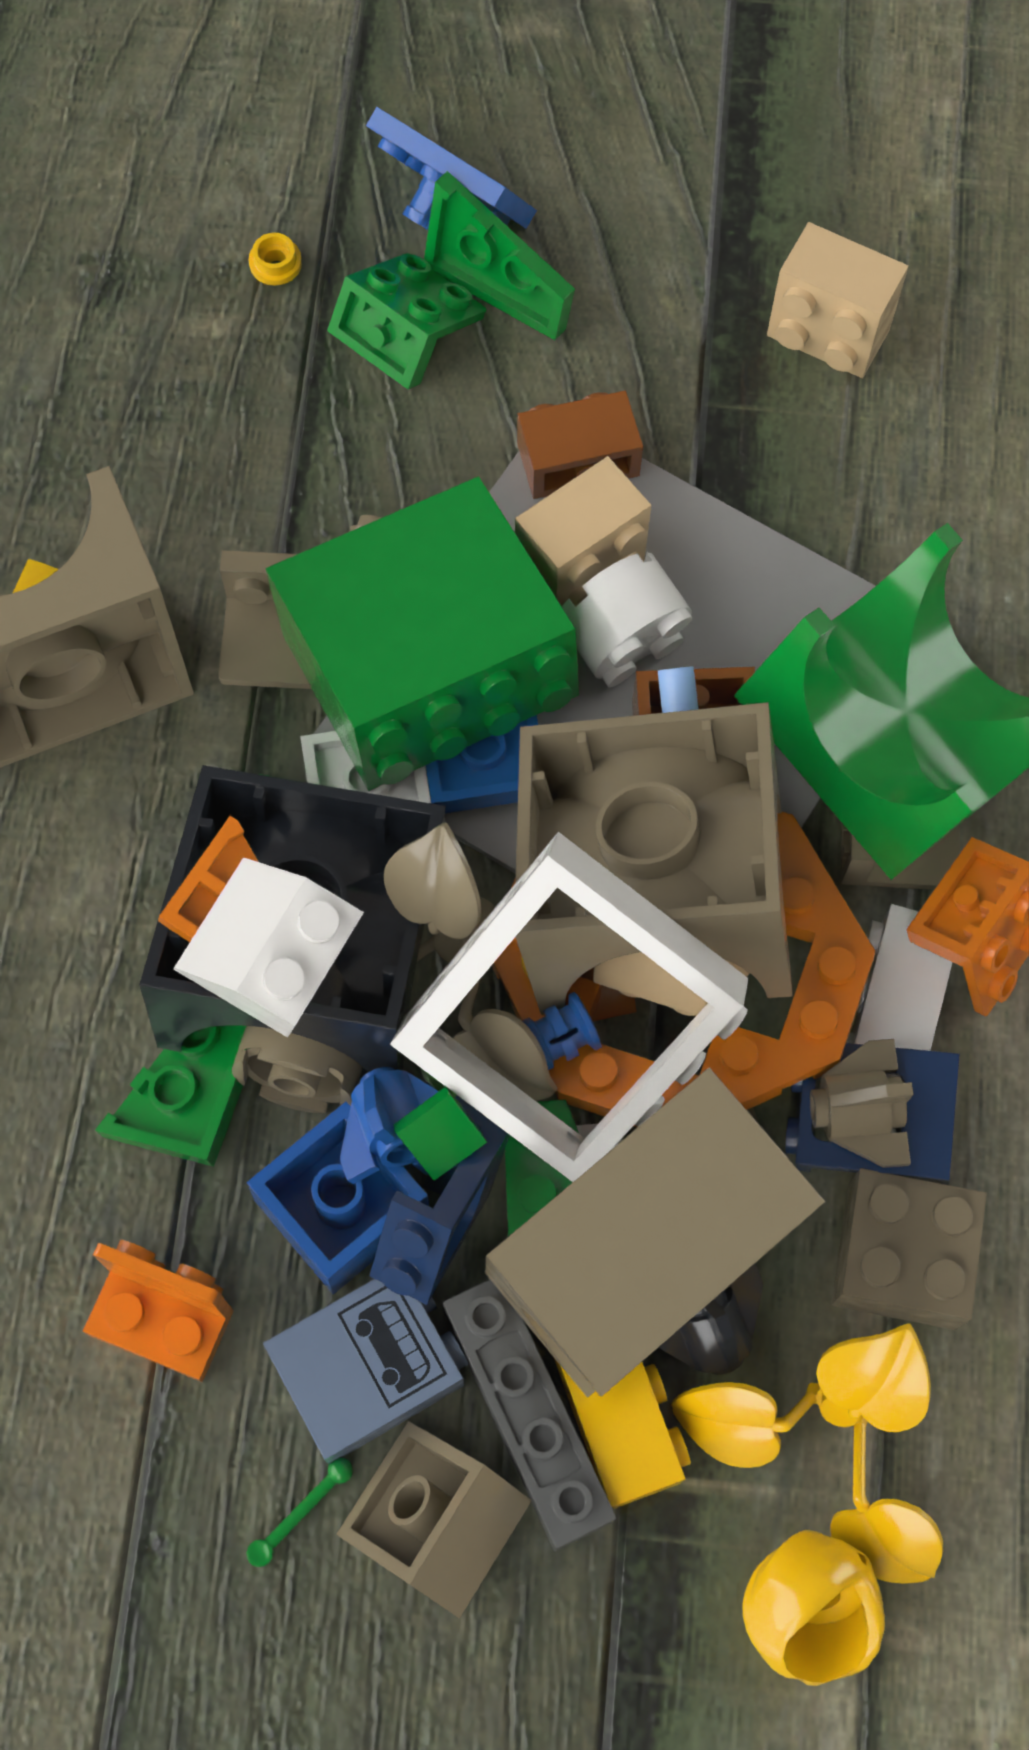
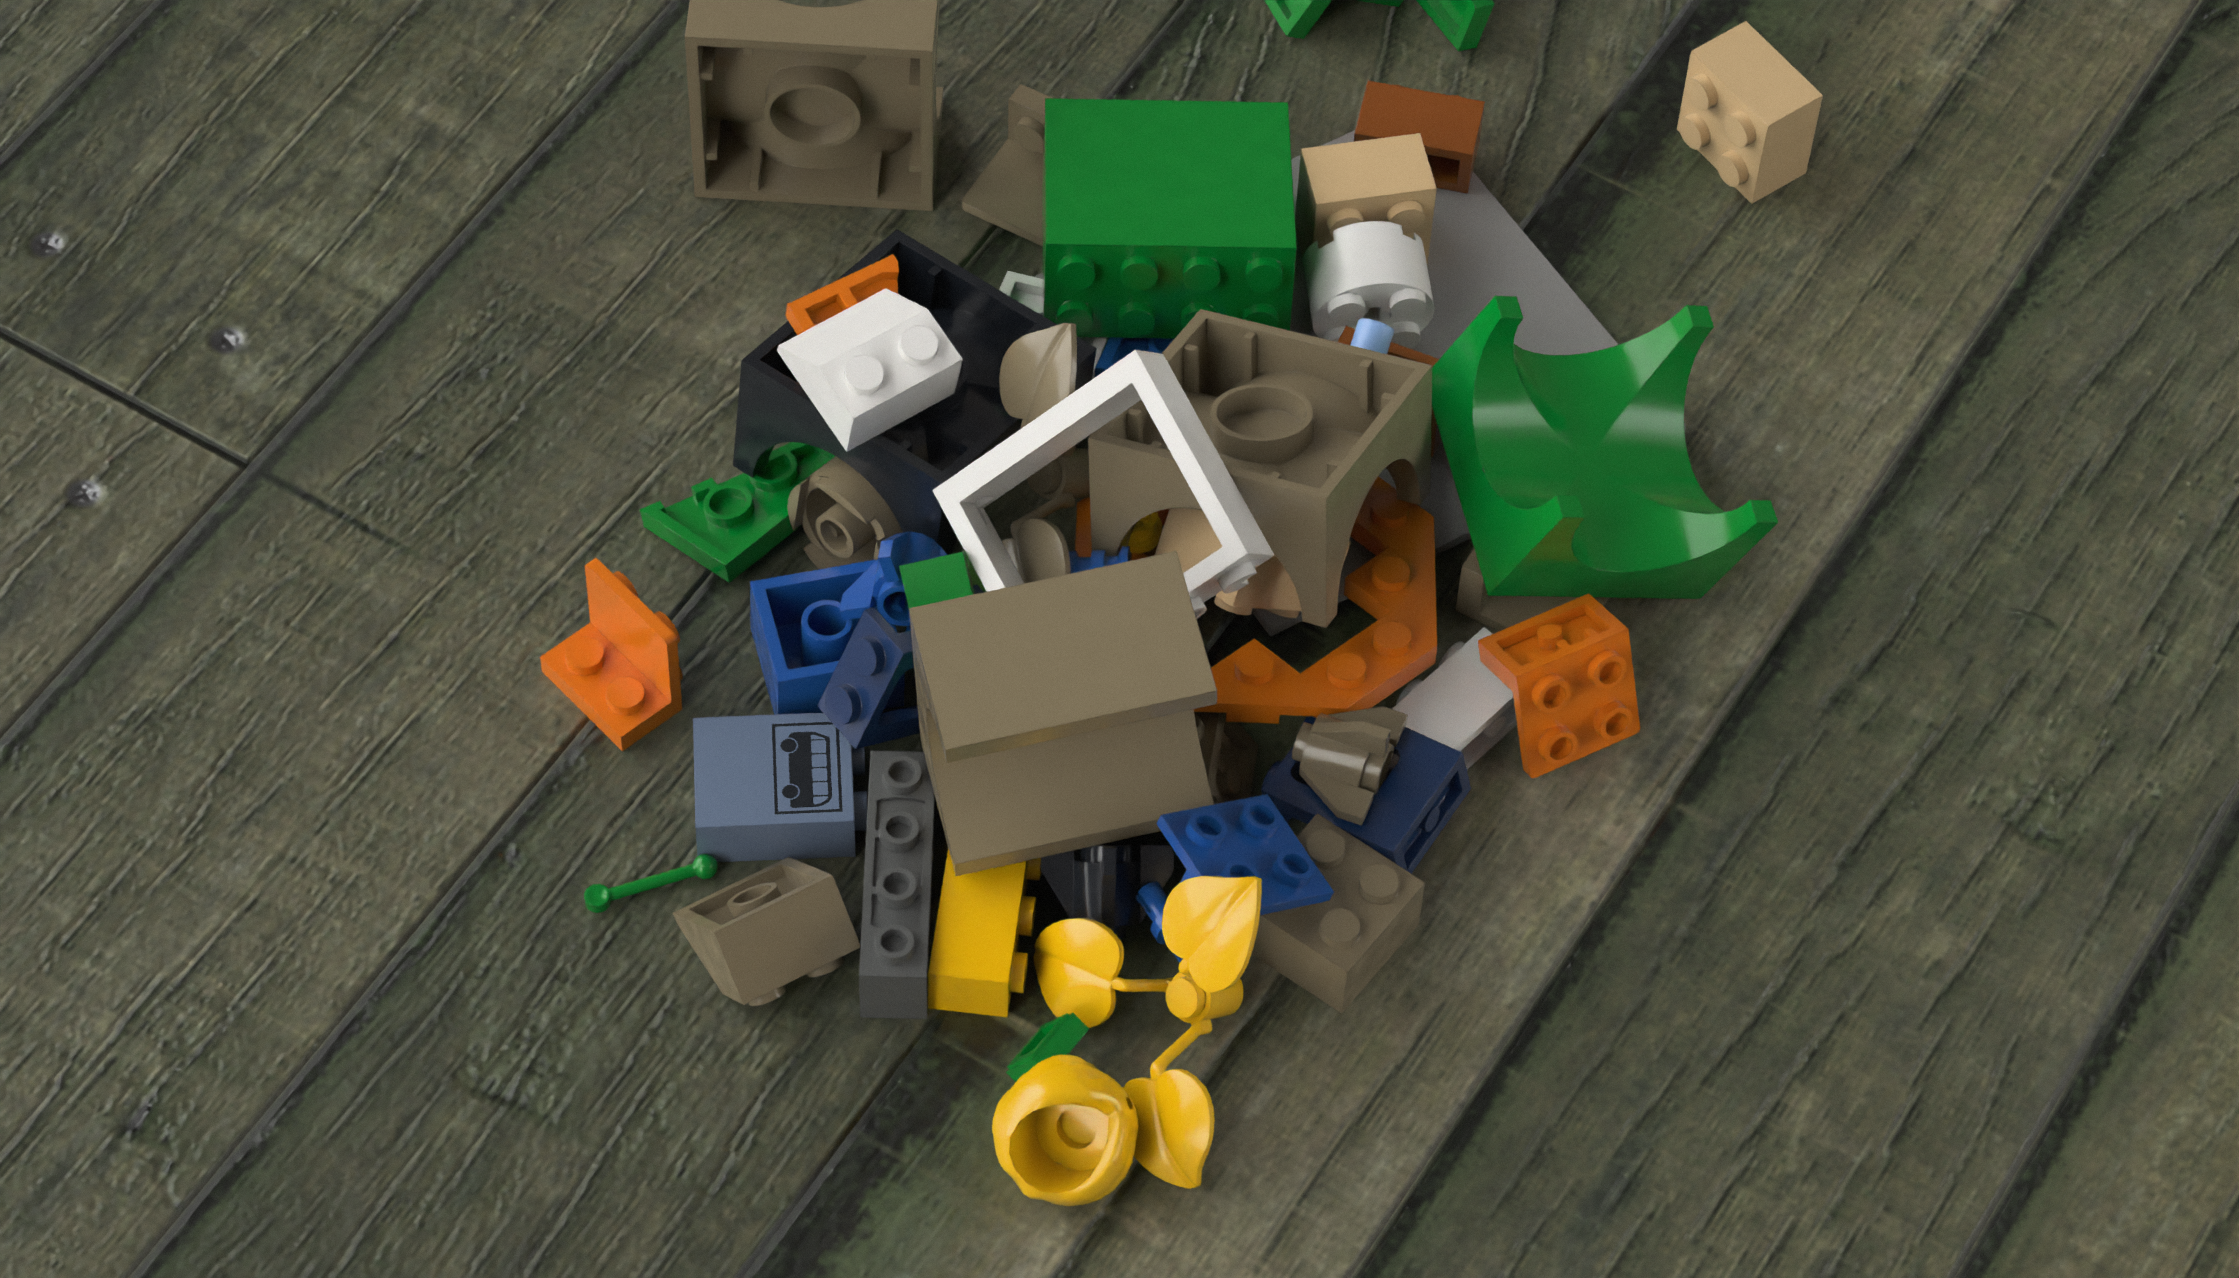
camera: 25 degrees right, 15 degrees down
none -> green tile [1006,1013,1089,1082]
none -> blue plate [1136,794,1334,963]

